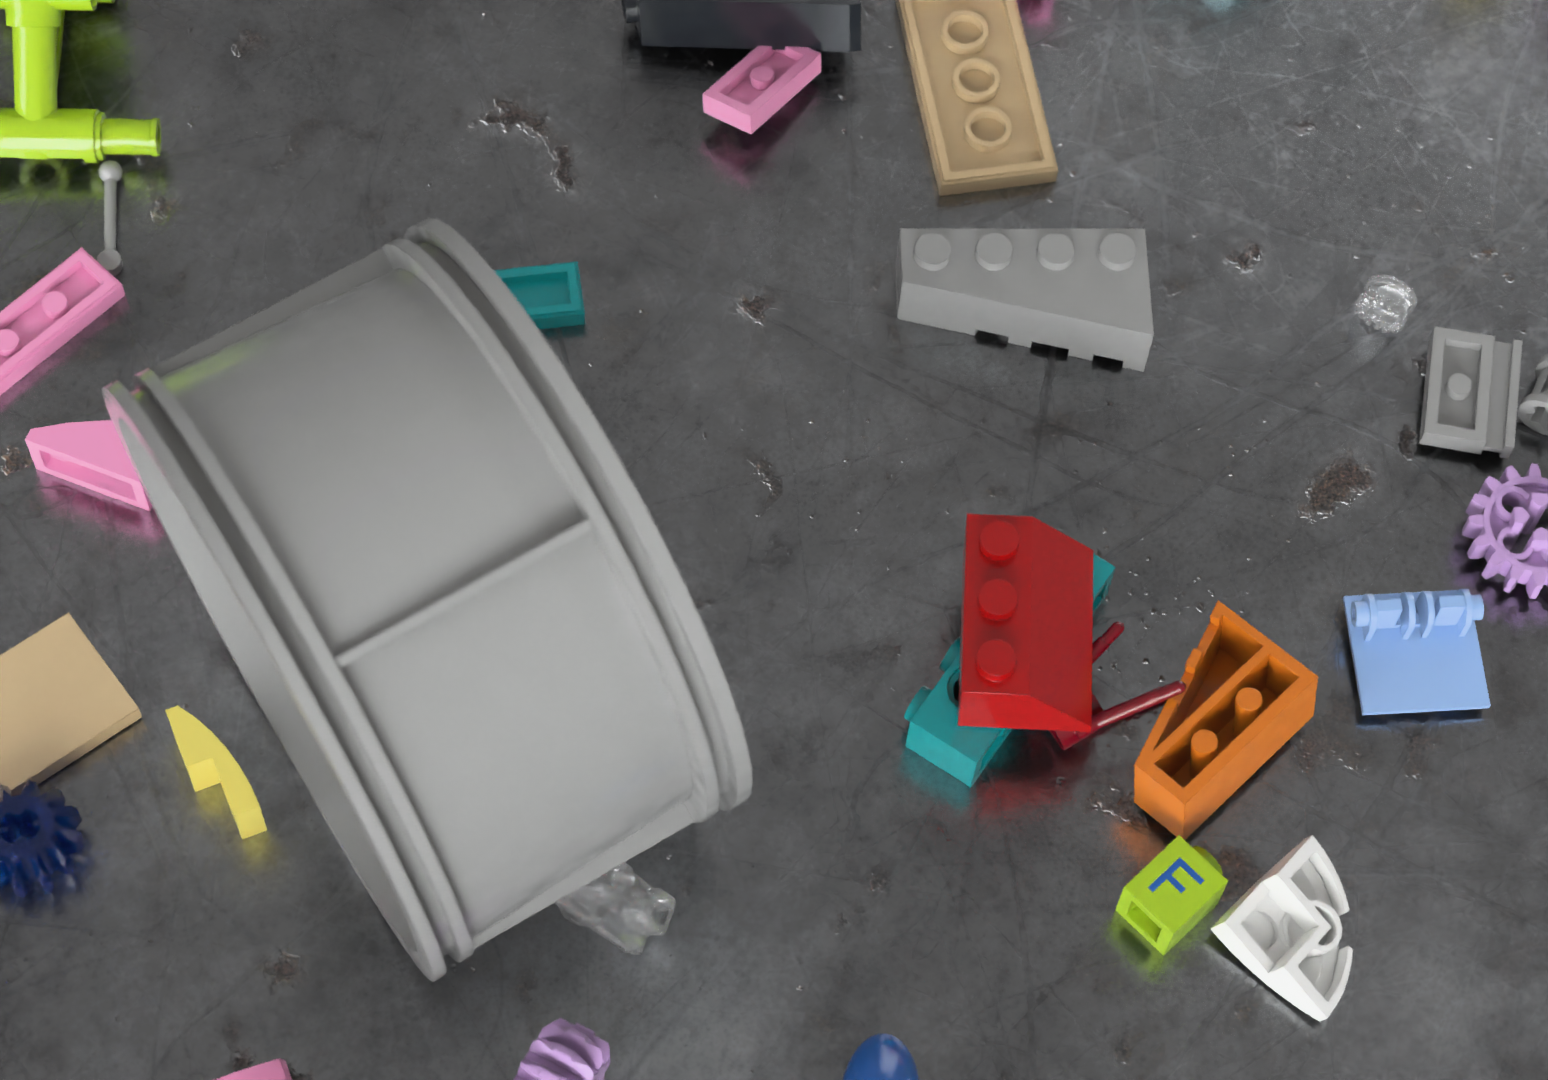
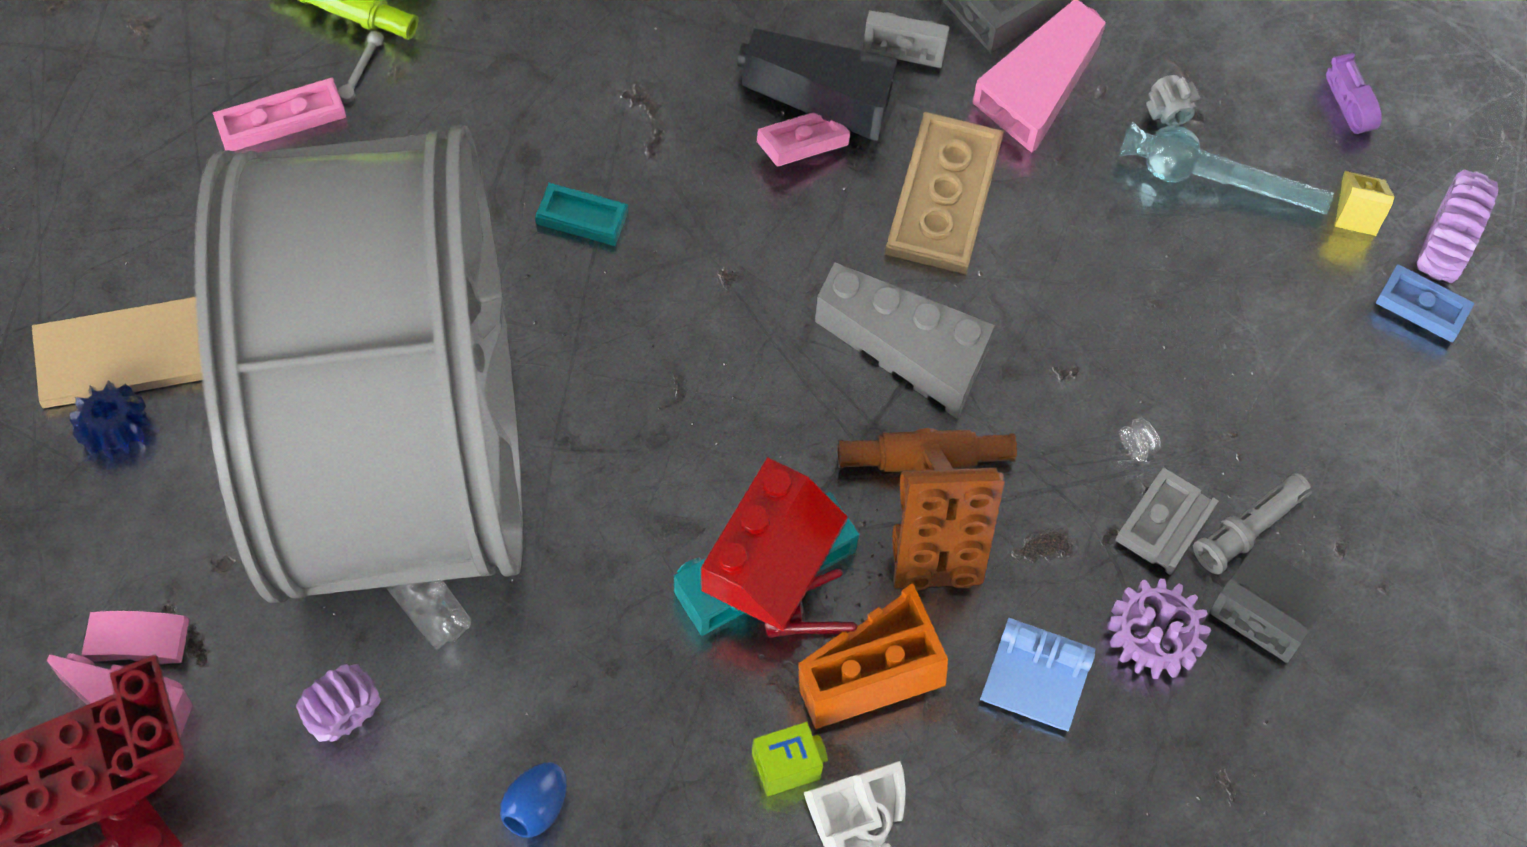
camera: 25 degrees right, 0 degrees up
none -> dark orange plate [837,428,1017,590]

